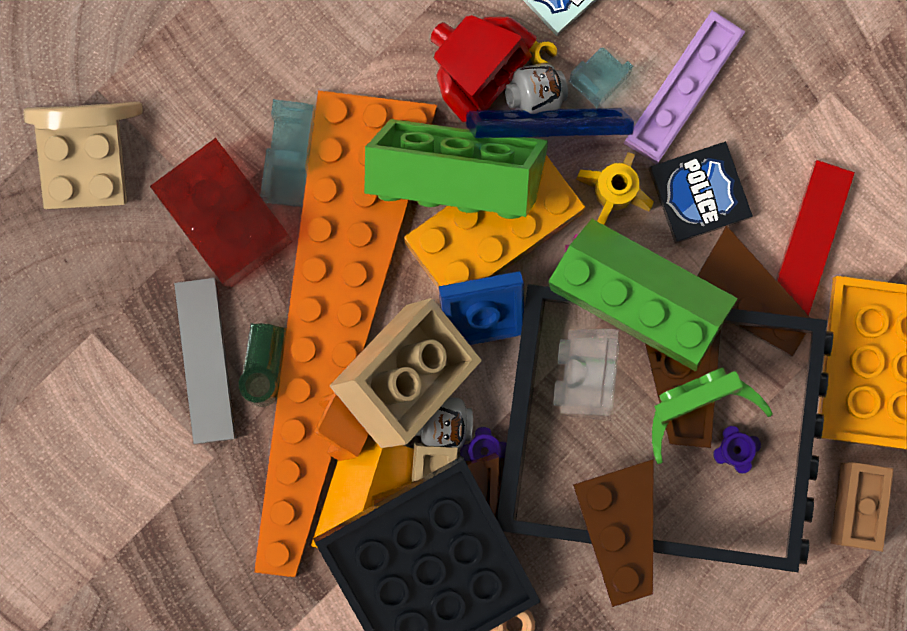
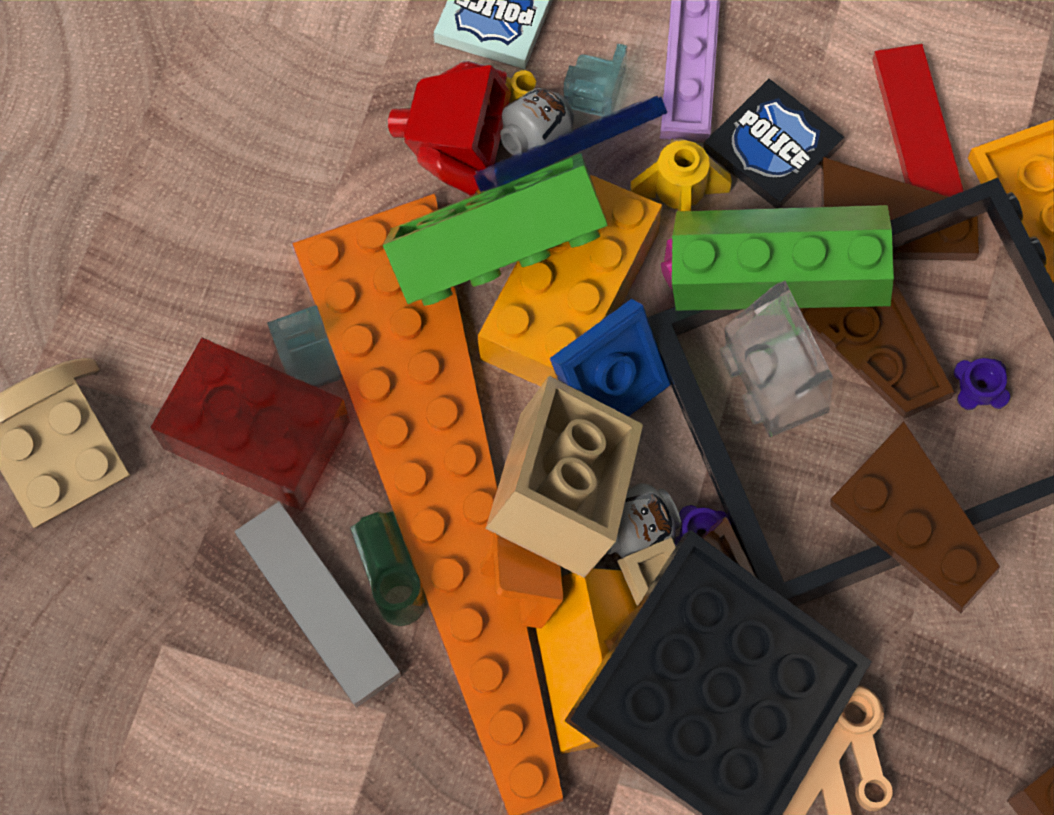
camera: 25 degrees left, 15 degrees down
clear light blue panel [270,99,315,160] -> none
bright green piece [652,367,773,464] -> none

